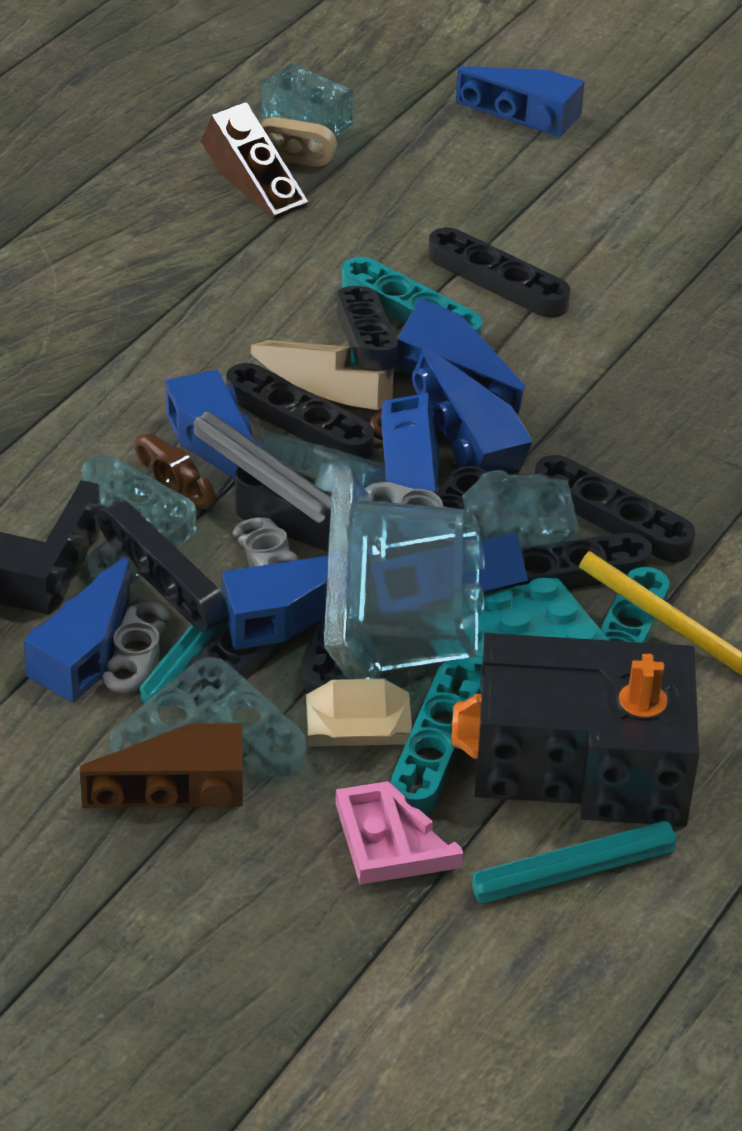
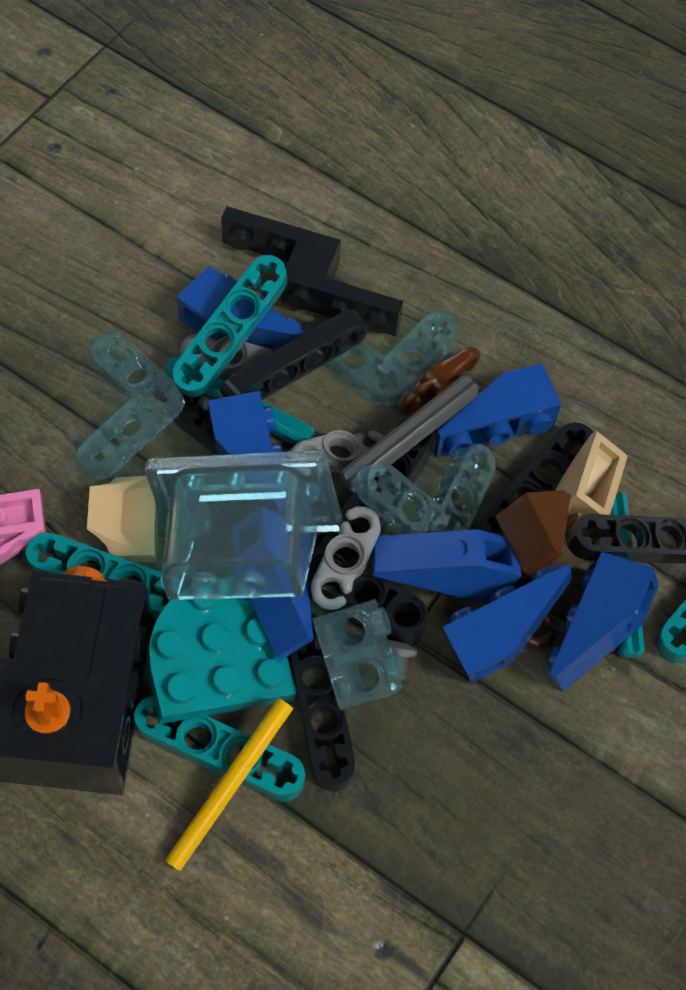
camera: 90 degrees right, 20 degrees up
reddish brown slope [80,723,243,808] -> none
black beam [534,455,695,562] -> none
none -> teal beam [173,255,287,397]
none -> reddish brown slope [496,490,571,577]

